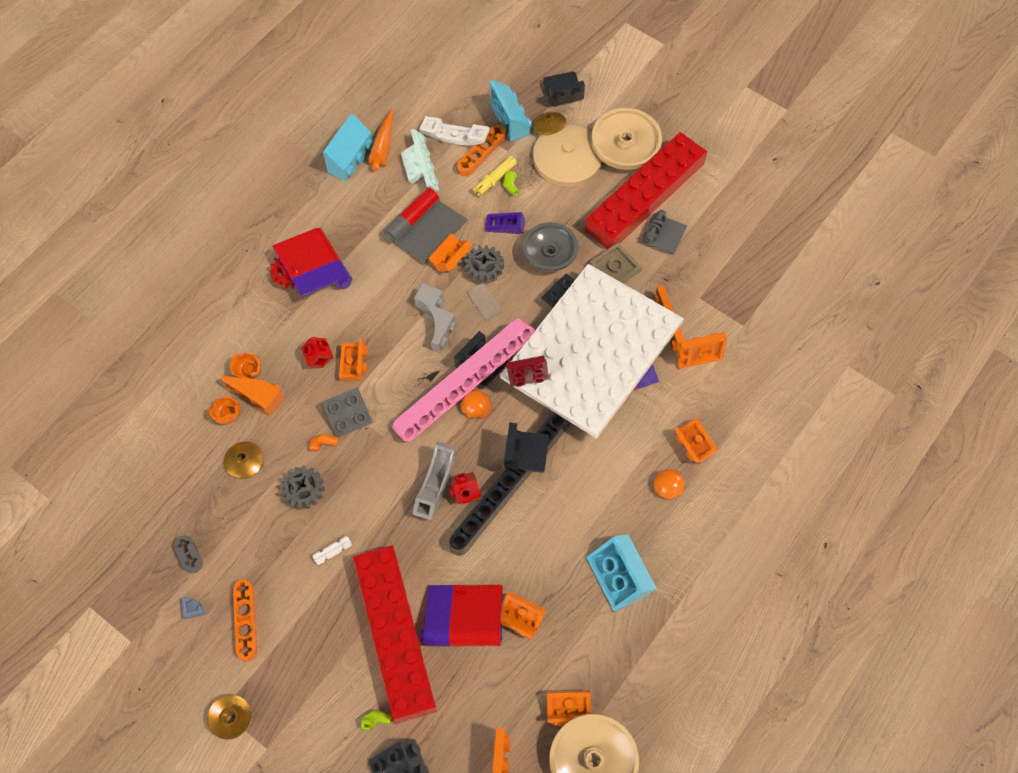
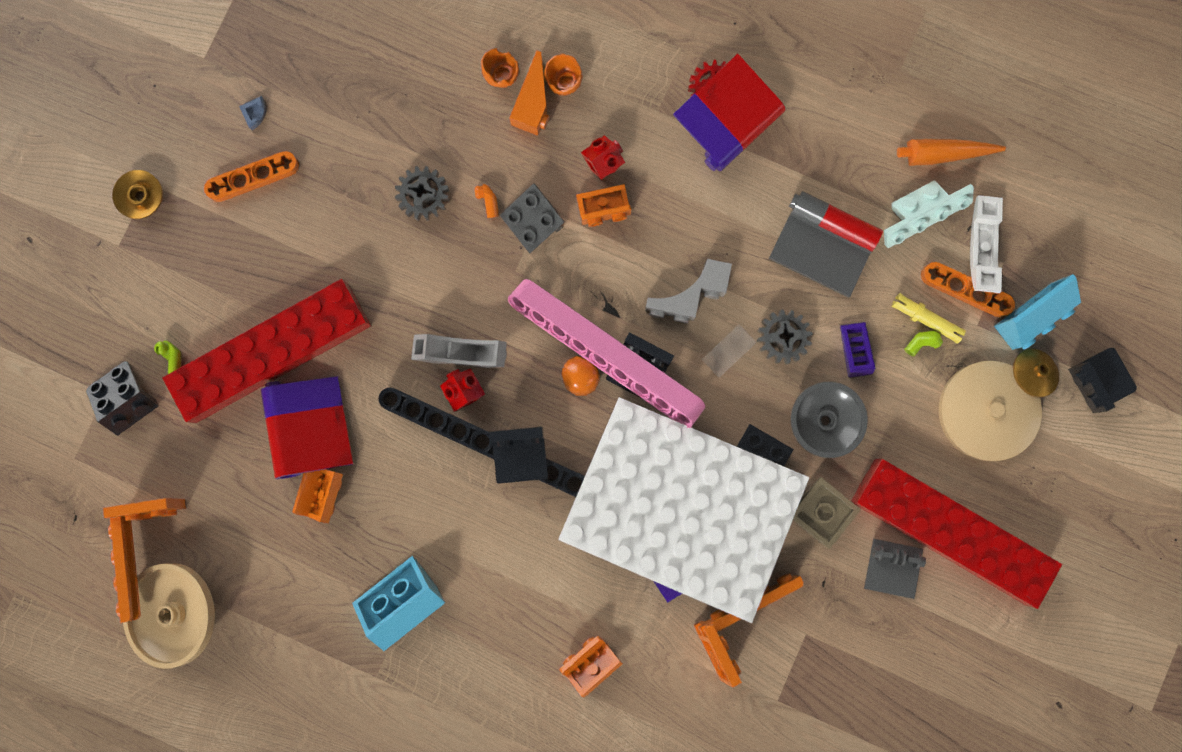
camera: 75 degrees right, 20 degrees up
dark grey beam [174,535,203,573] -> none
pearl gold dish [224,442,264,479] -> none
white axle [313,536,352,565] -> none
medium azure slope [323,114,373,181] -> none
orange bracket [428,234,472,271] -> none
dark red bracket [506,355,549,387] -> none
orange bracket [547,690,591,726] -> none
tan dish [591,108,662,170] -> none
orange hair [653,469,685,500] -> none

